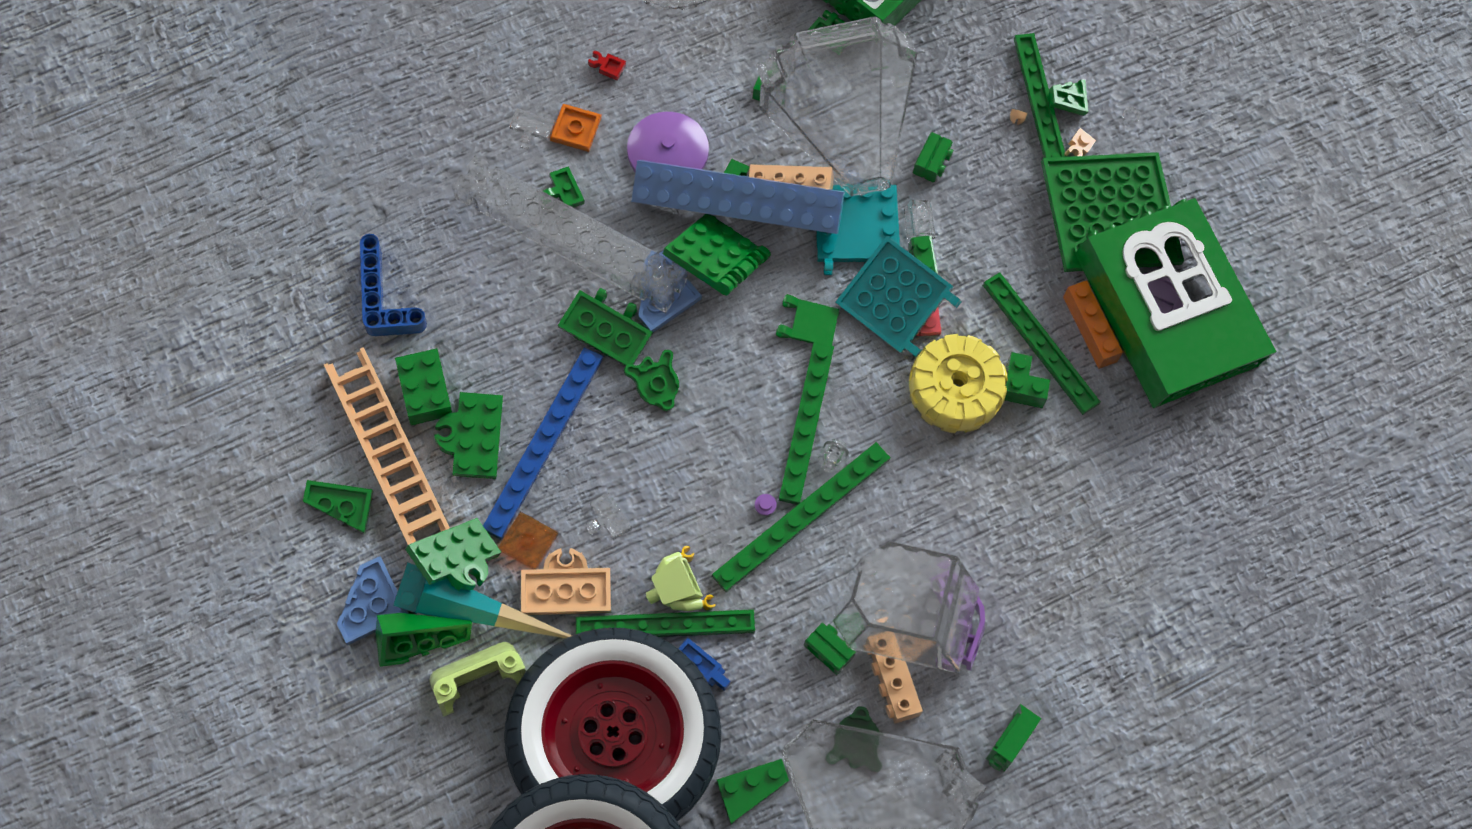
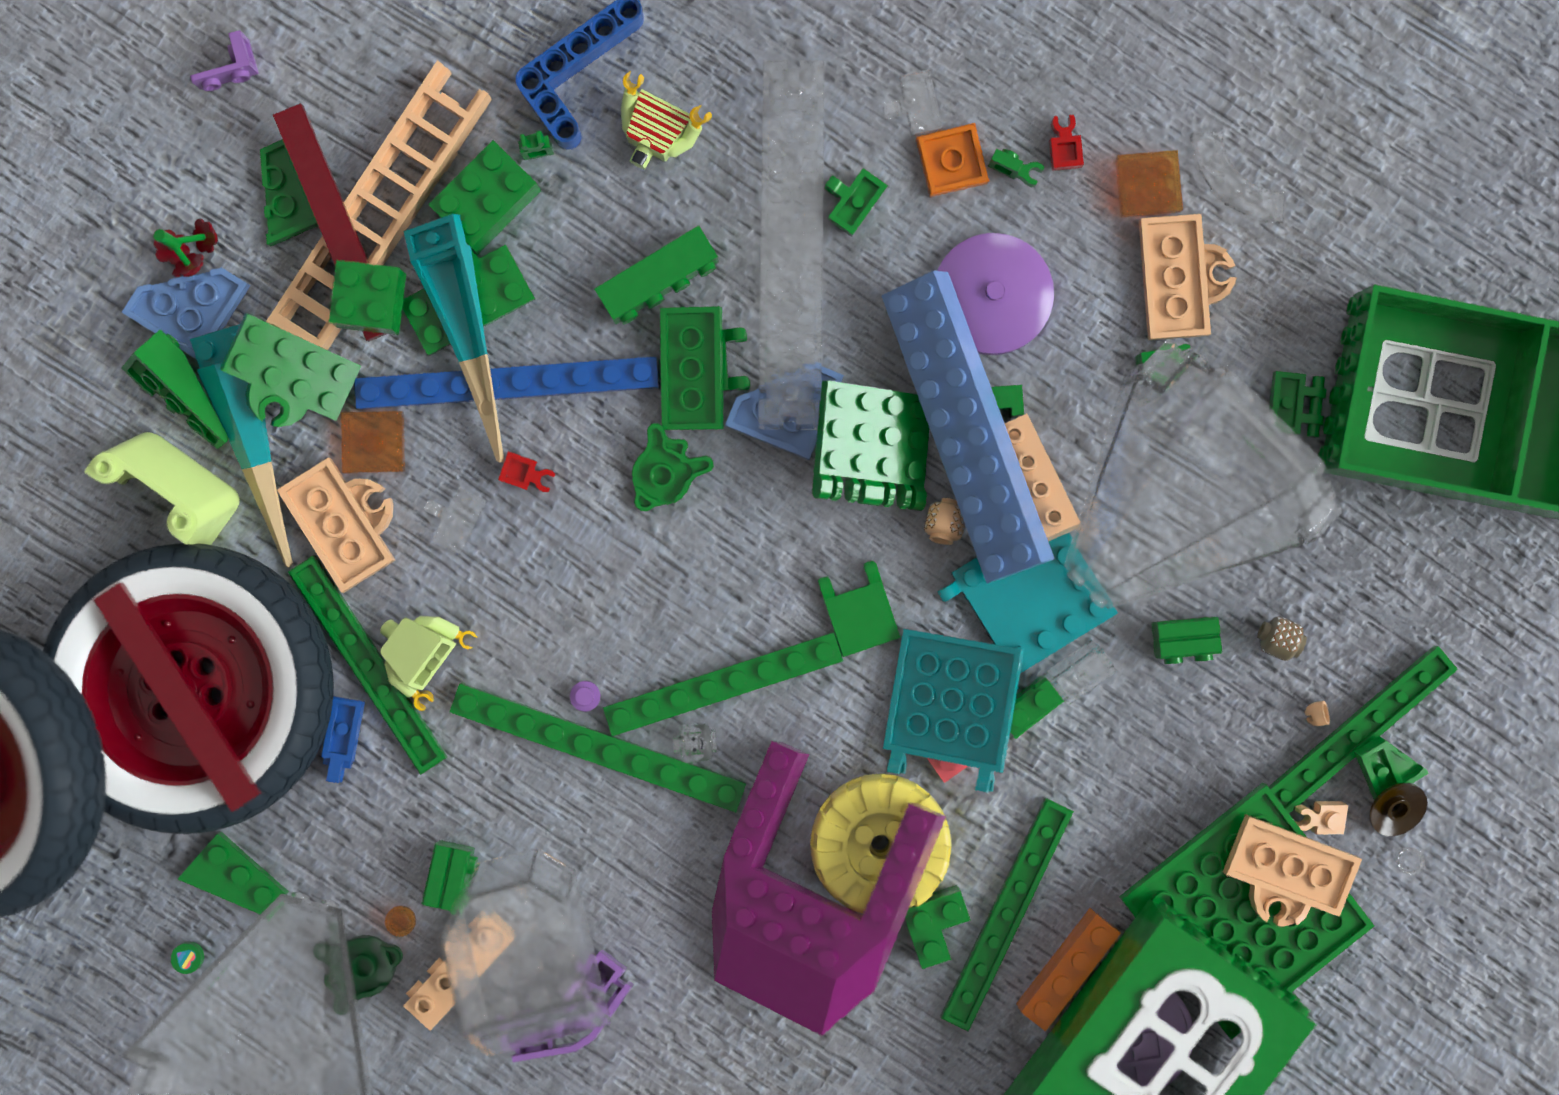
camera: 65 degrees right, 20 degrees up
none -> dark red tile [93,582,261,812]
none -> dark red plant [154,219,218,277]
none -> medium lavender bracket [190,30,259,91]
none -> dark red tile [273,103,387,342]
none -> green brick [329,260,406,335]
none -> clear orange plate [385,905,416,937]
none -> teal plate [403,214,504,463]
none -> red plate [498,451,555,492]
none -> green plate [518,131,554,160]
none -> green brick [594,225,719,325]
none -> torso [621,71,712,170]
none -> magenta wedge [712,741,946,1036]
none -> light nougat head [924,498,965,545]
none -> green plate [988,148,1045,187]
none -> clear orange tile [1115,150,1183,217]
none -> light nougat plate [1139,214,1236,340]
none -> light nougat plate [1223,814,1362,926]
none -> dark tan head [1257,616,1307,661]
none -> dark brown dish [1369,783,1428,836]

